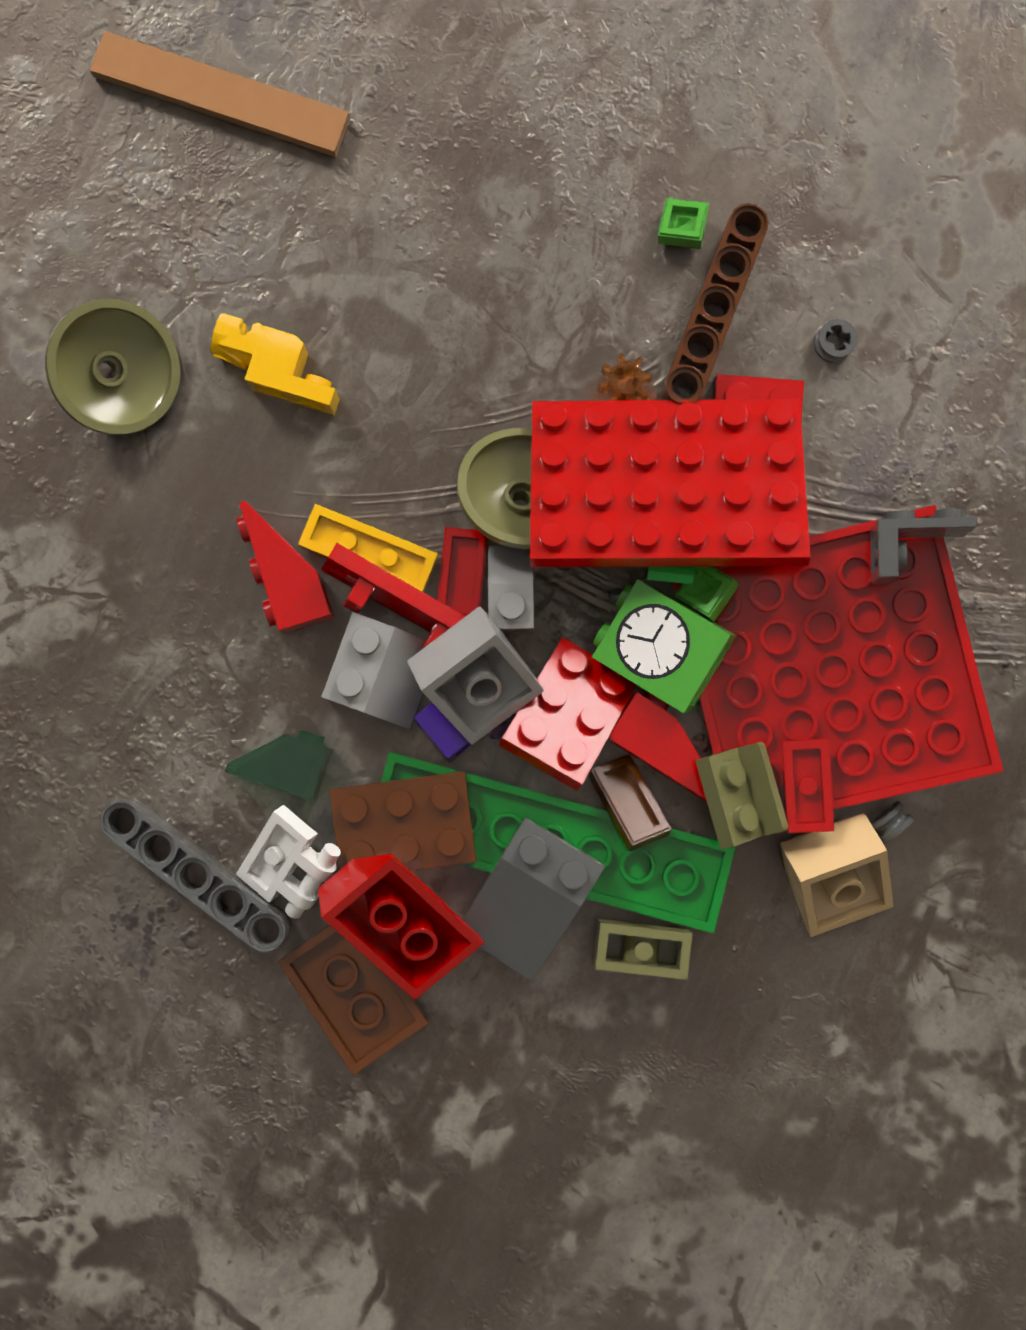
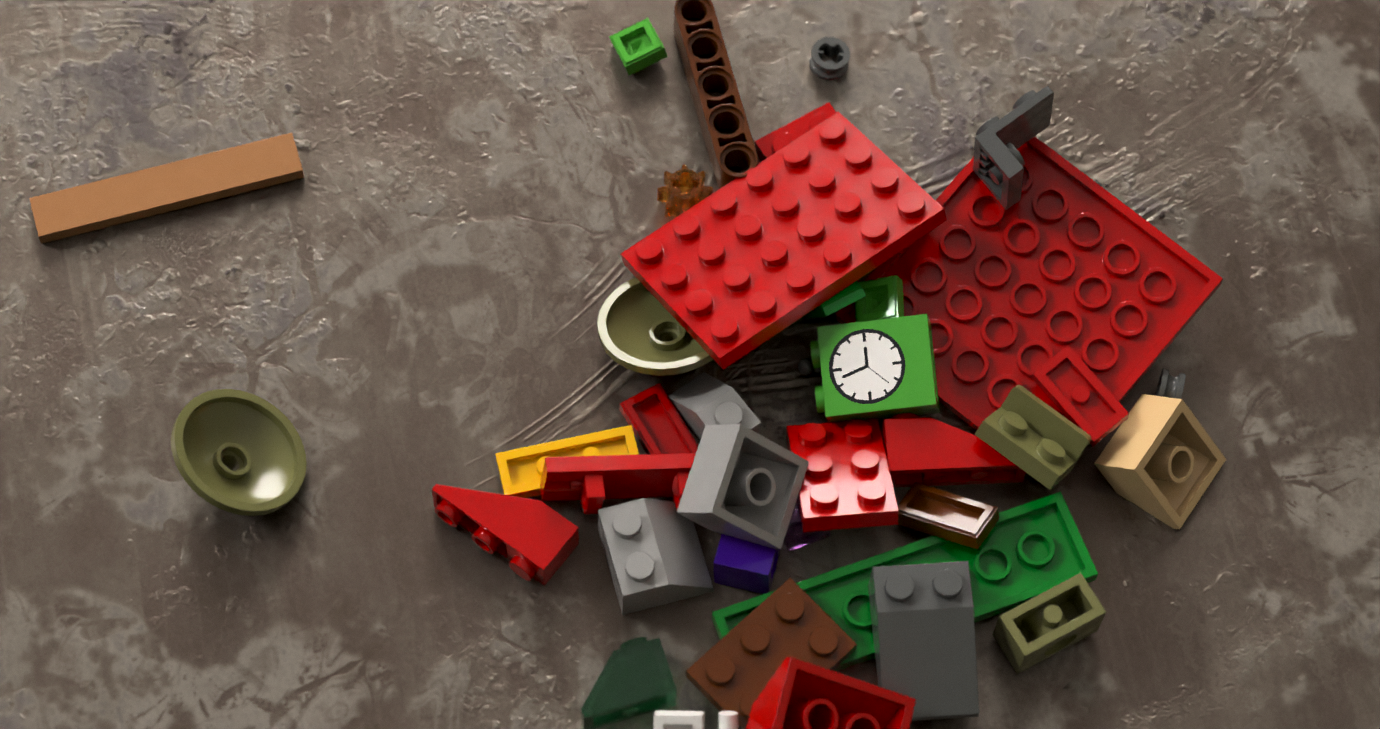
camera: 35 degrees left, 20 degrees down
yellow plate [210,313,340,416] -> none

